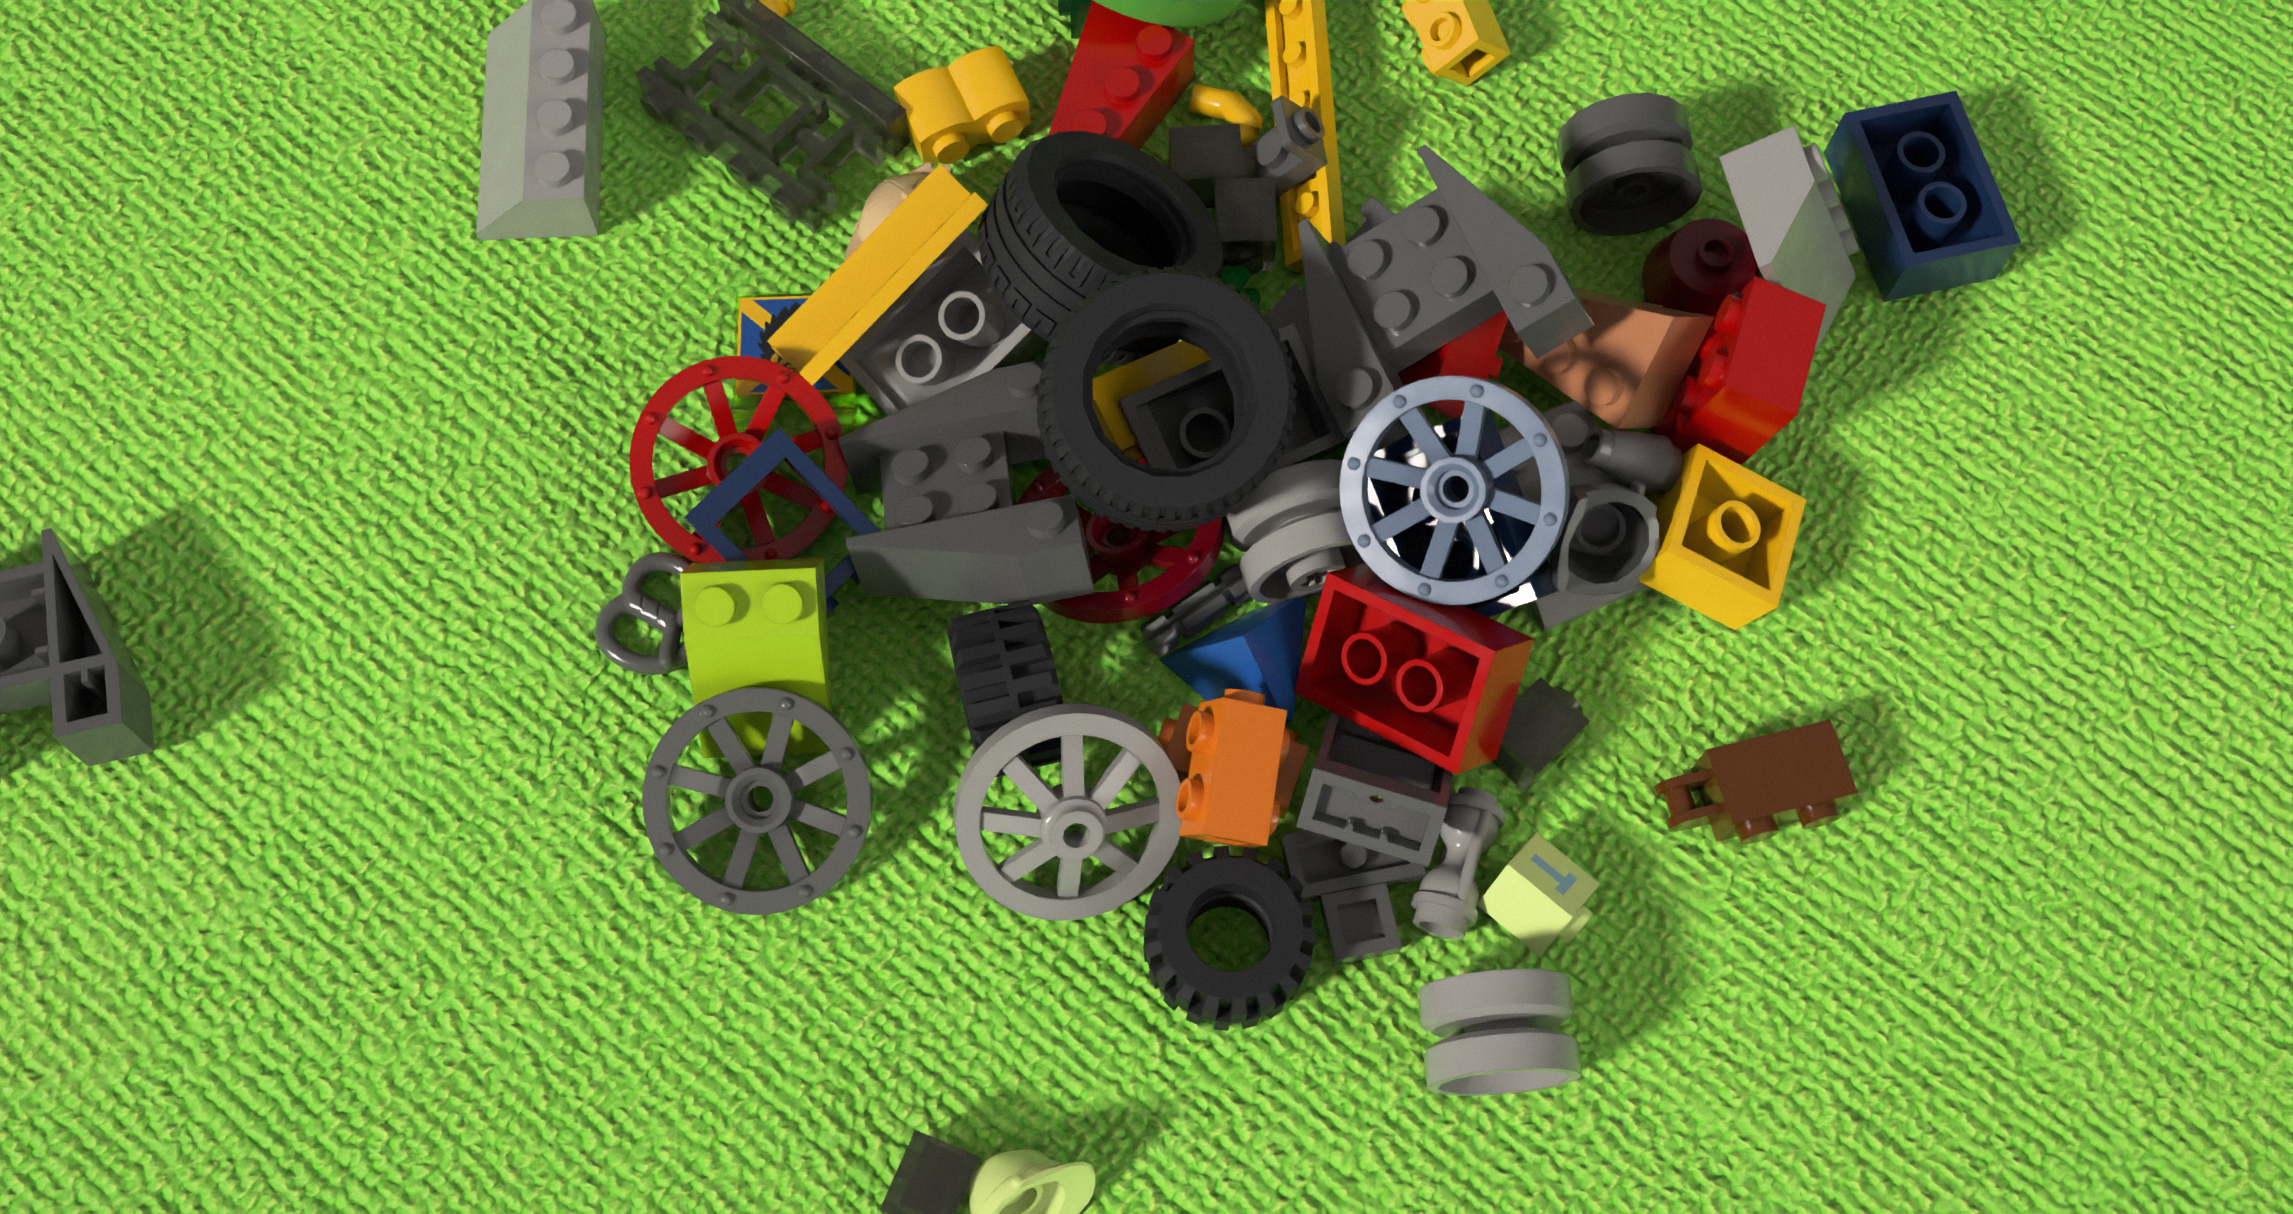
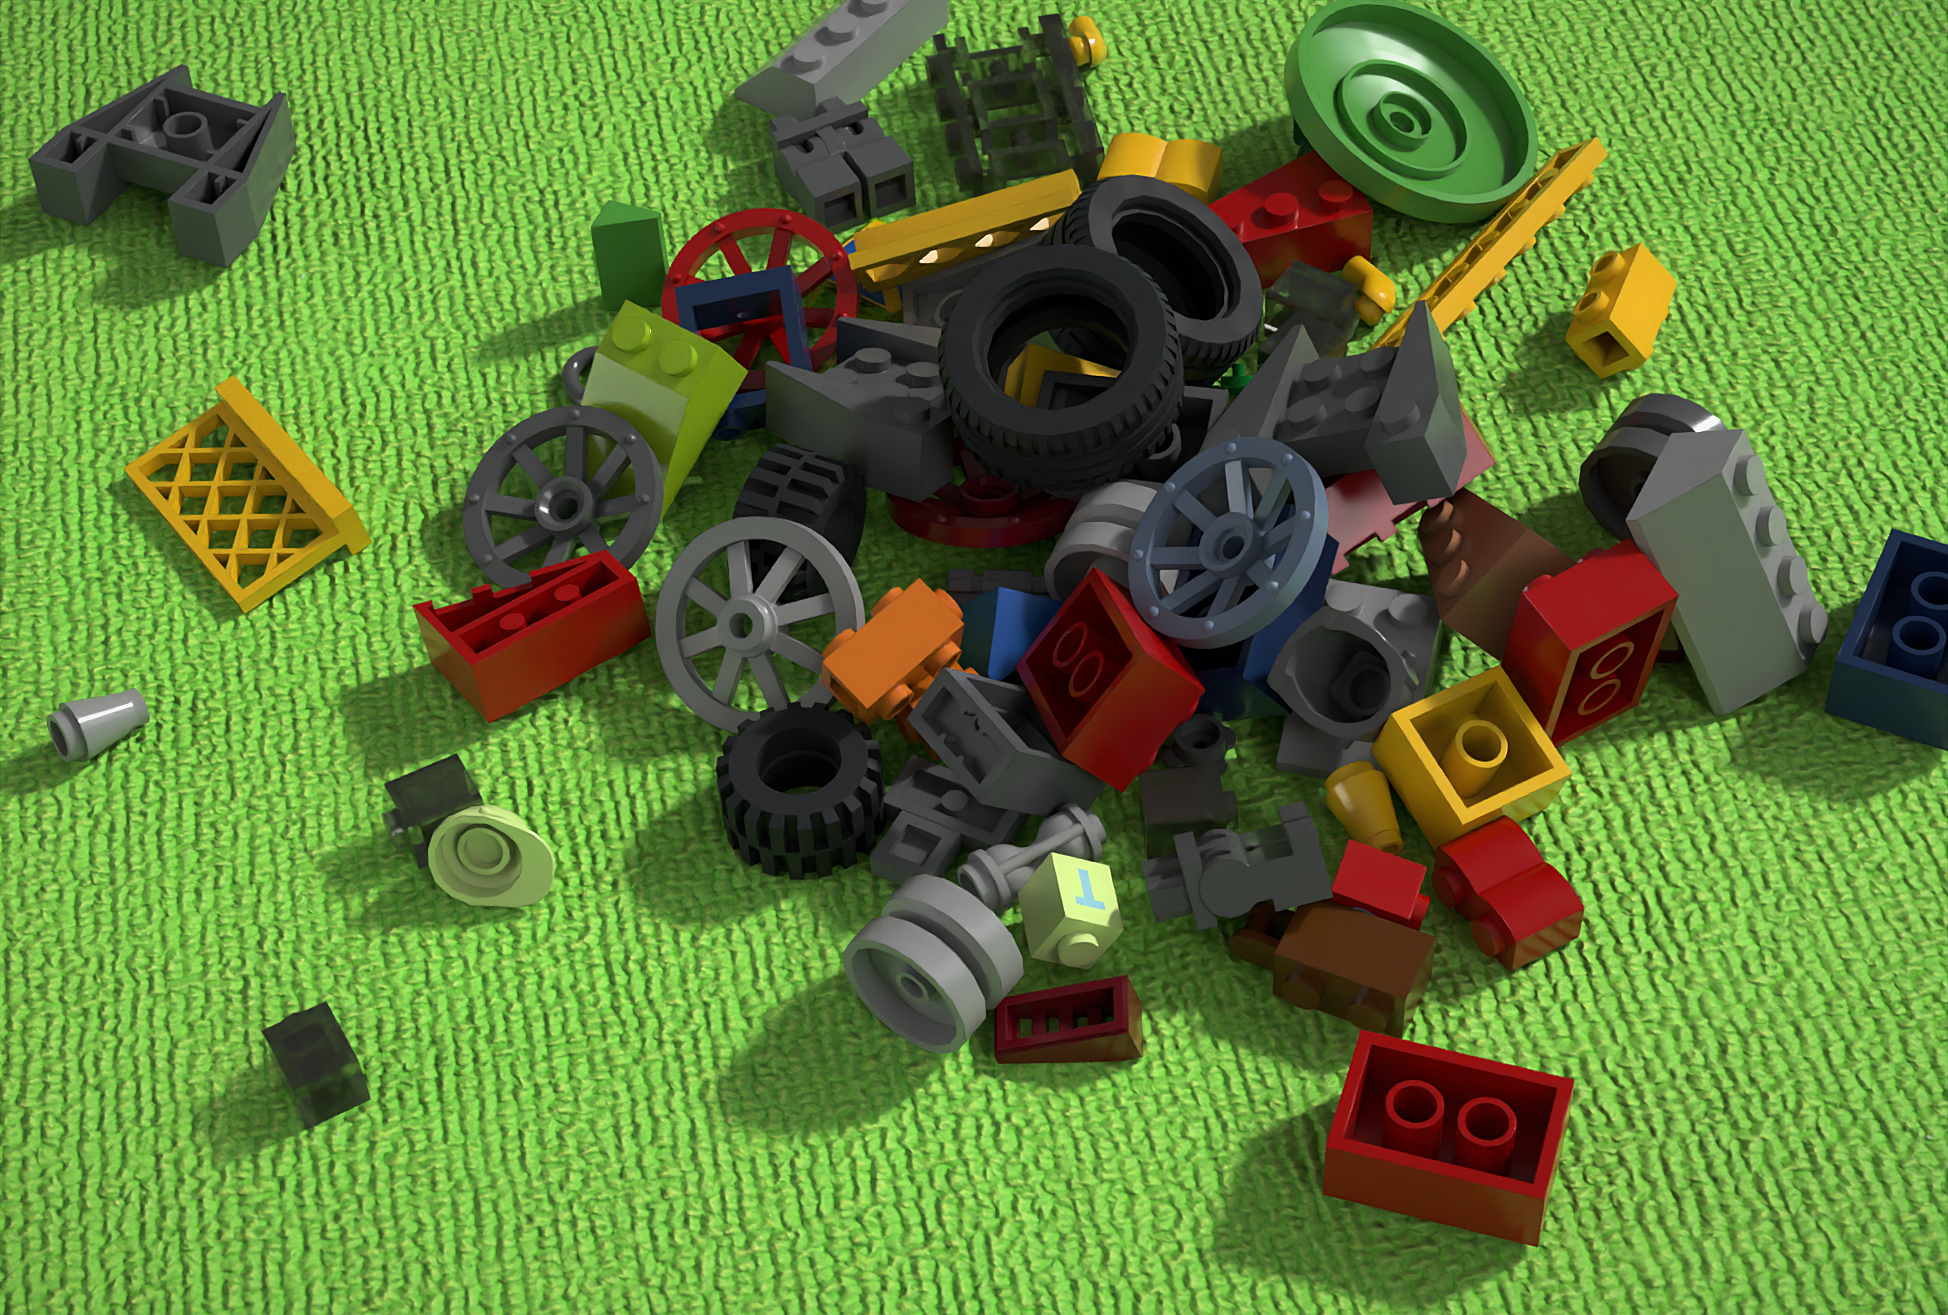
camera: 45 degrees right, 20 degrees down
dark grey bracket [1249,95,1328,200] -> none
dark grey cone [1582,427,1683,496] -> none
none -> yellow fence [123,374,372,614]
none -> red wedge [412,549,652,723]
none -> bright green slope [591,200,669,312]
none -> dark grey hips [768,96,916,235]
none -> dark red slope [994,975,1143,1064]
none -> dark grey hips [1141,801,1333,931]
none -> red brick [1323,1030,1575,1248]
none -> yellow cone [1325,760,1405,856]
none -> red brick [1327,839,1431,931]
none -> red brick [1431,815,1585,971]

